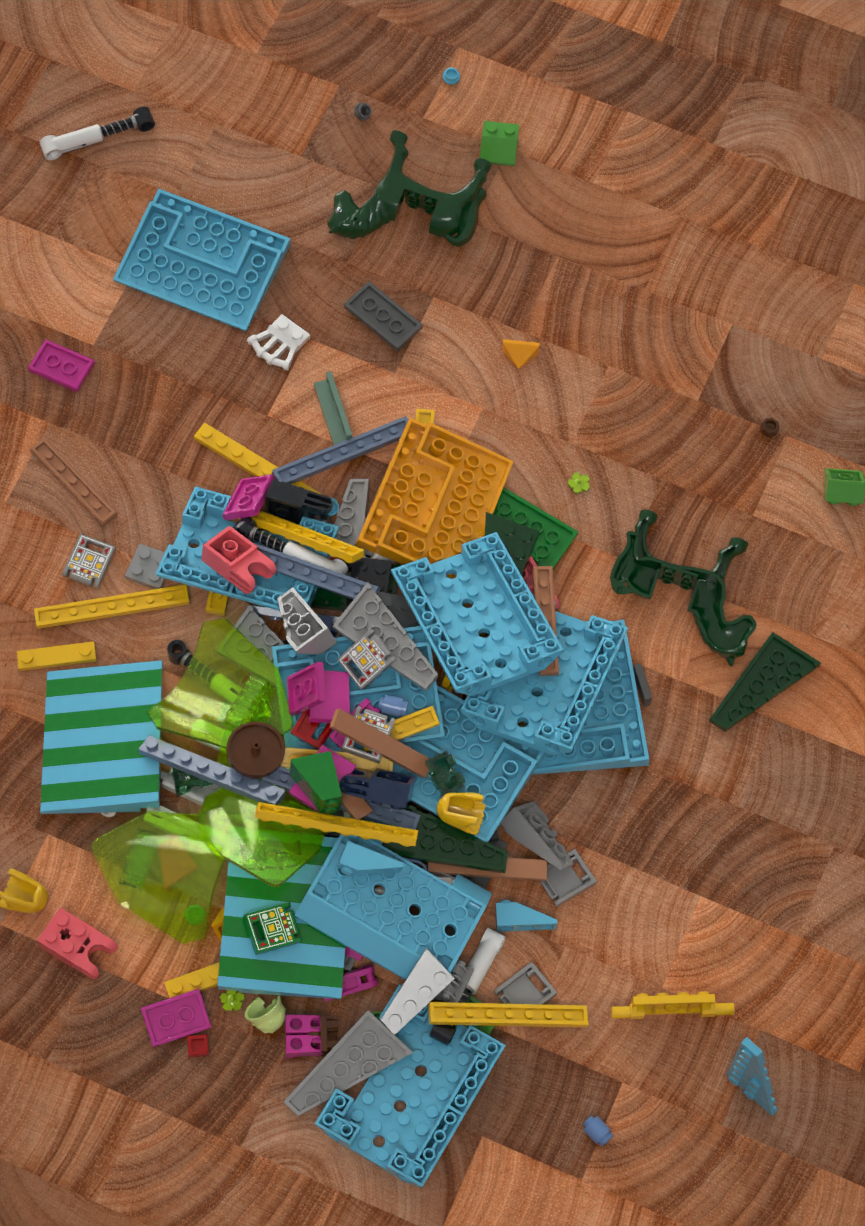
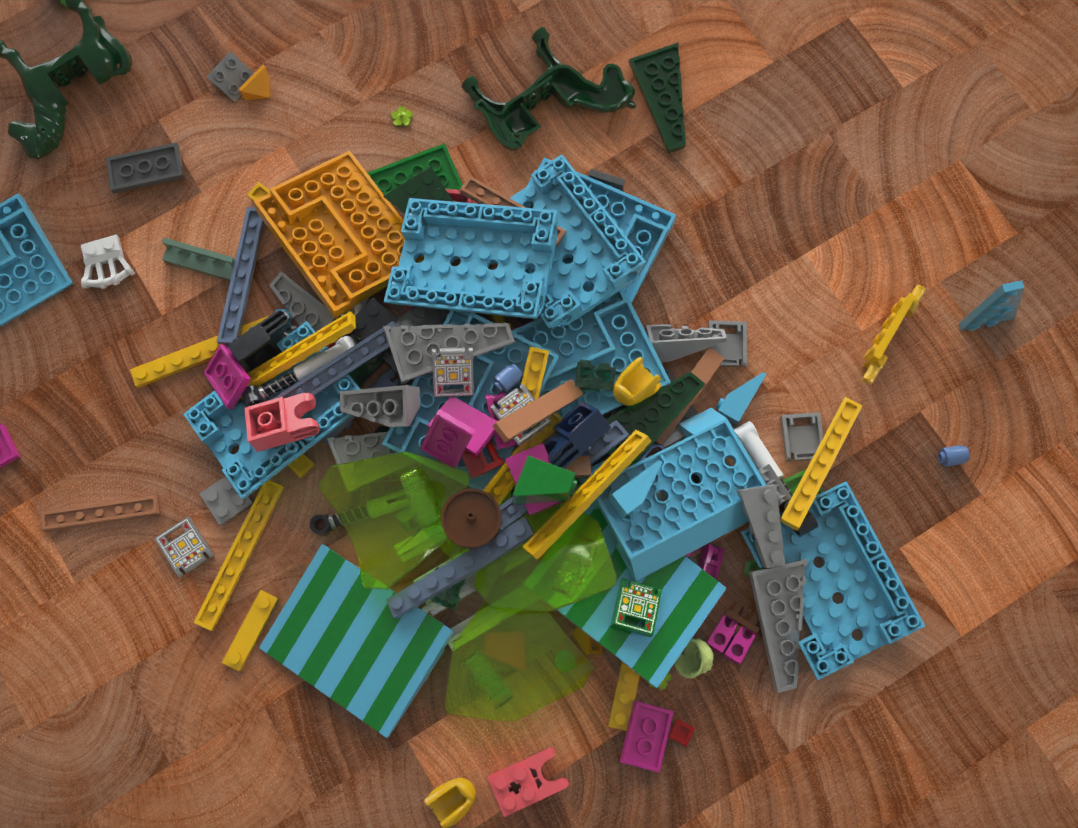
camera: 50 degrees left, 10 degrees up
none -> light grey hinge [207,51,254,102]

